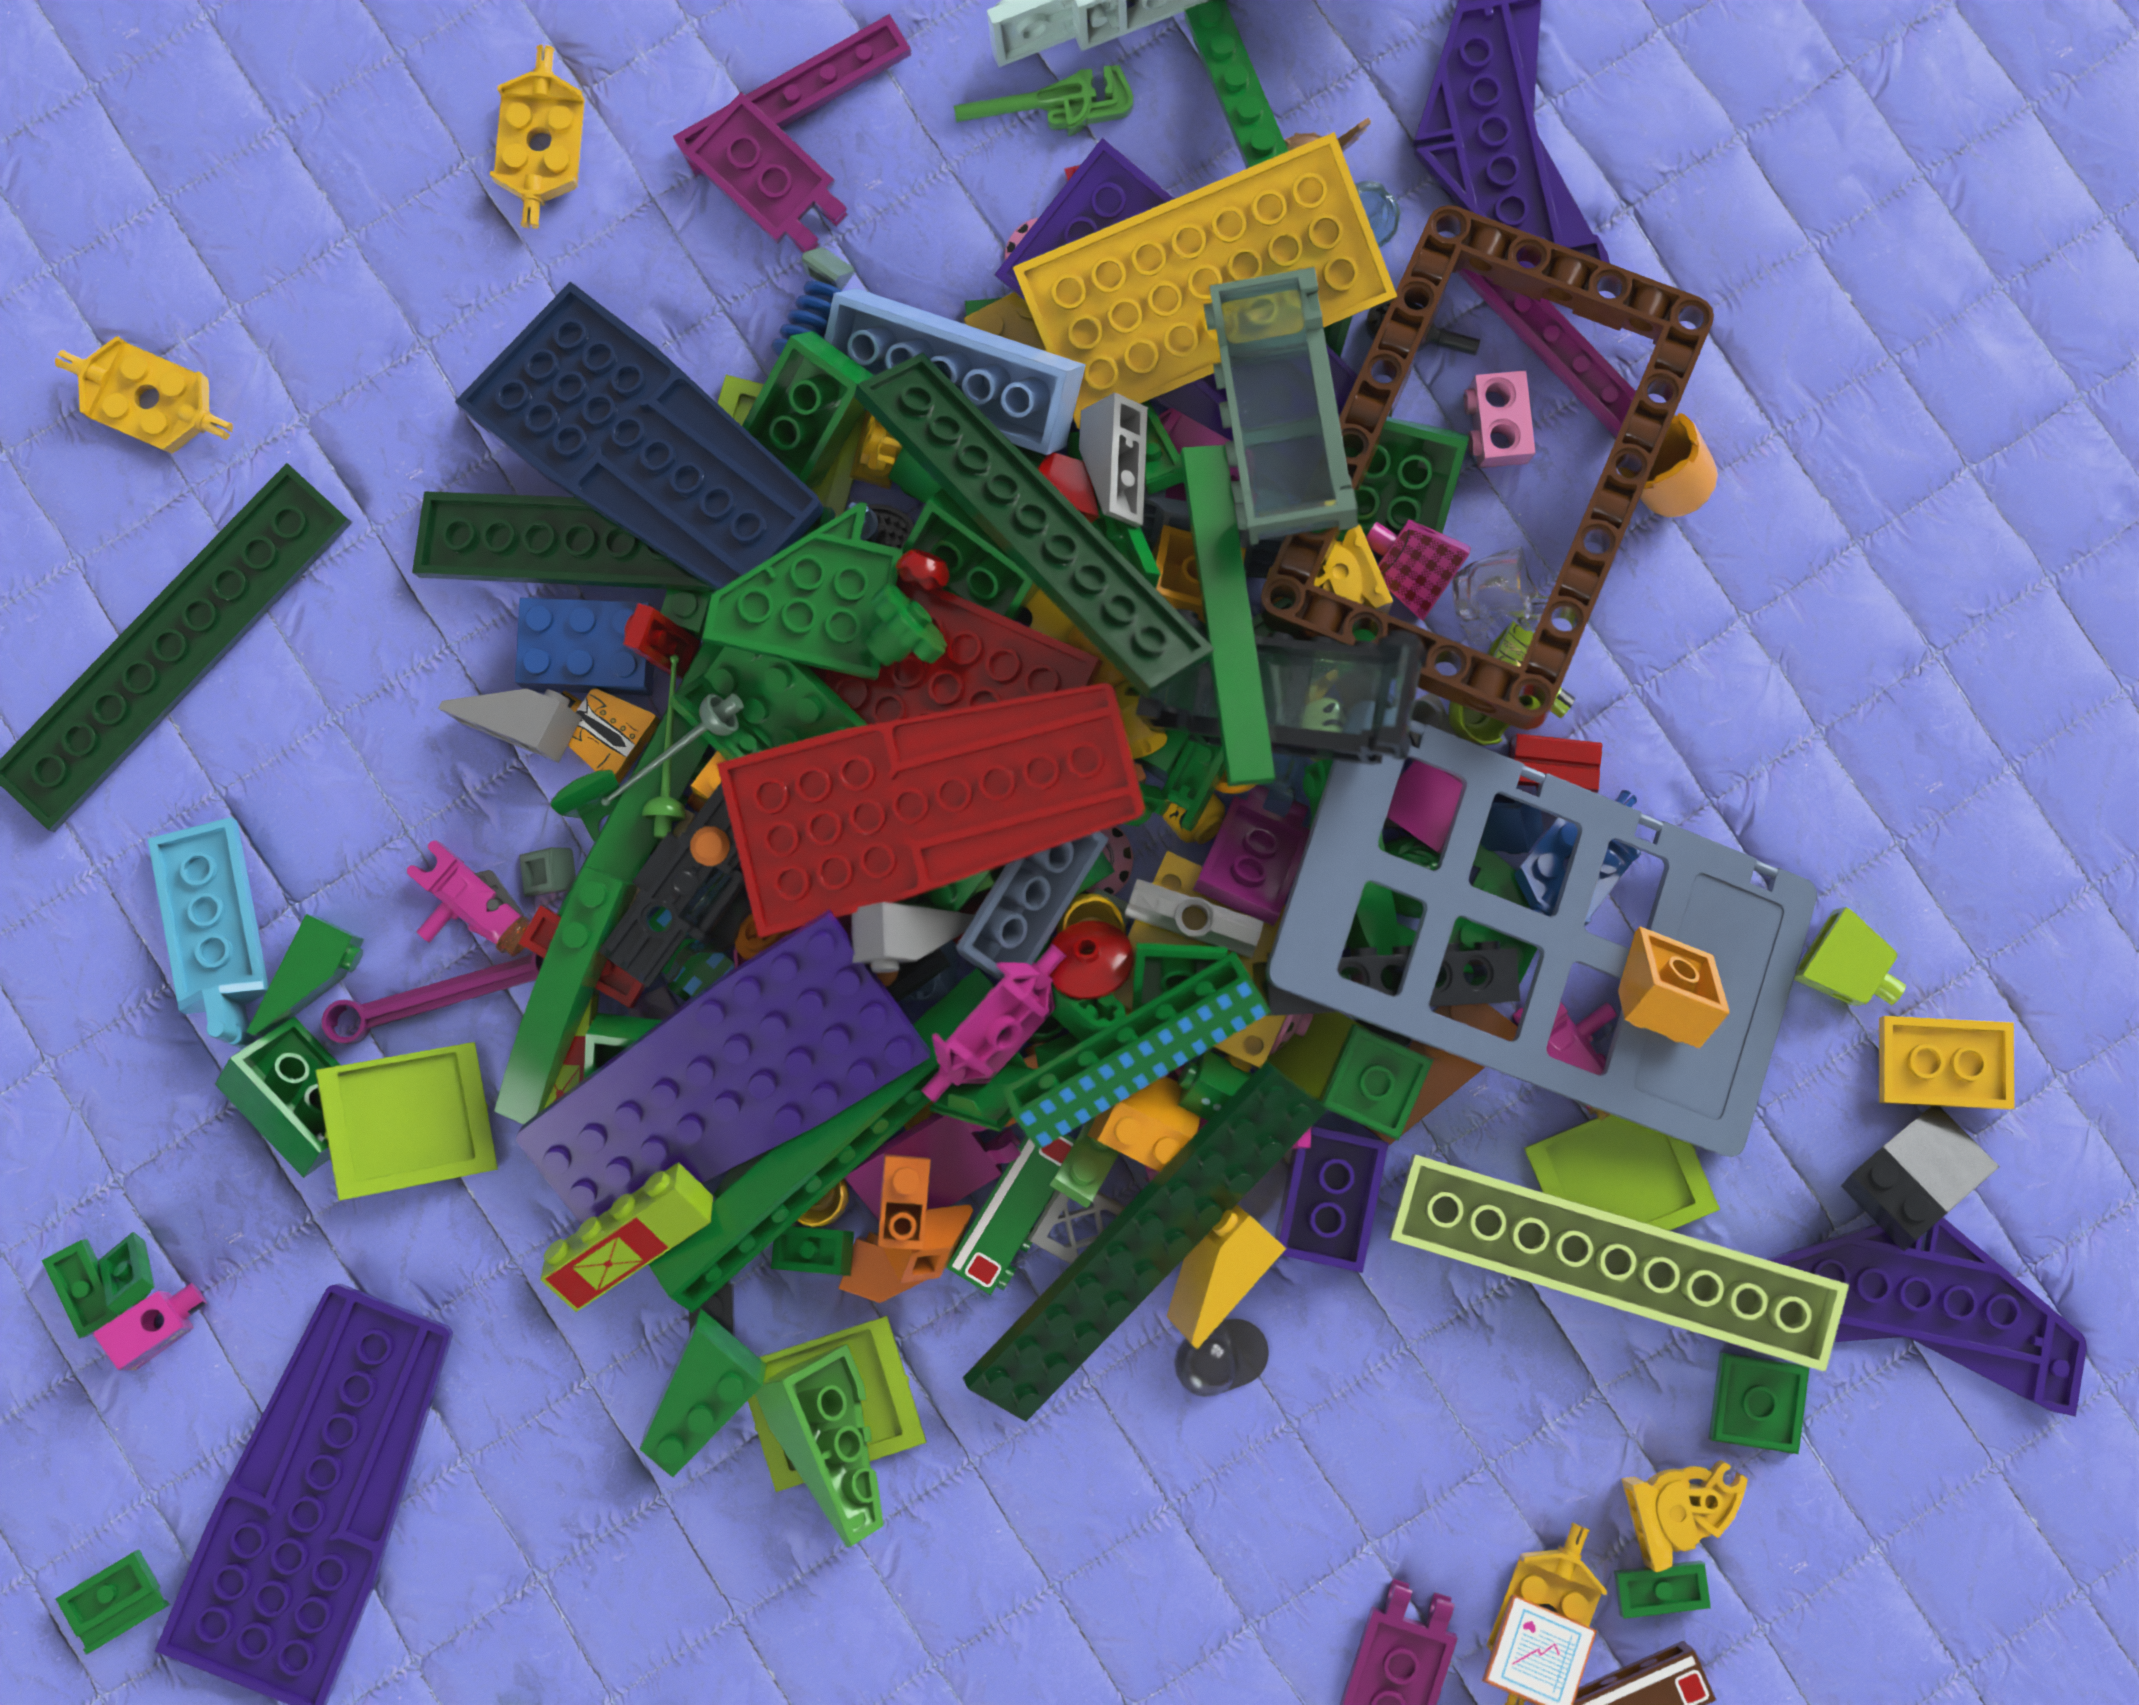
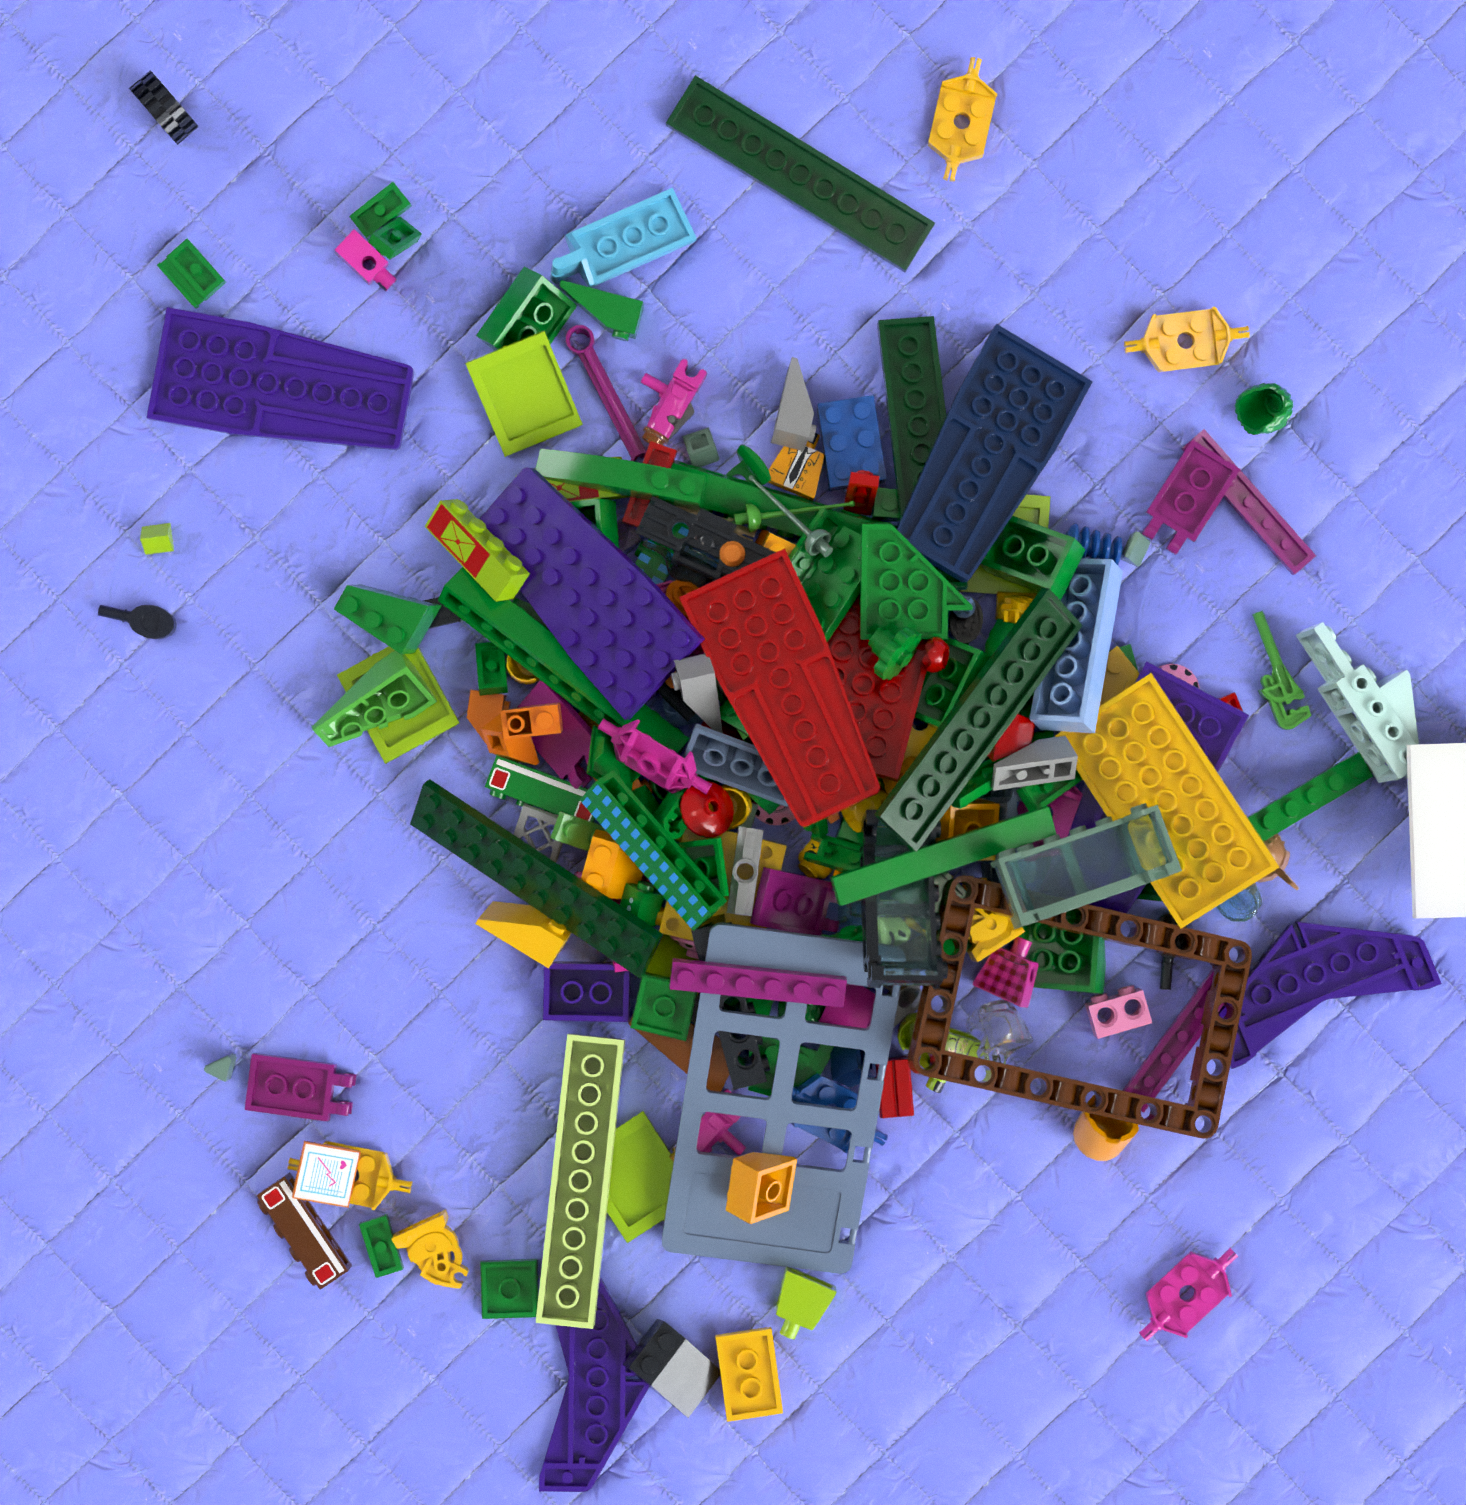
camera: 80 degrees right, 5 degrees up
clear smoke cap [1174,1319,1269,1397] -> none
none -> magenta plate [670,958,847,1008]
none -> dark pink plate [1139,1248,1238,1341]
none -> green hair [1235,383,1293,435]

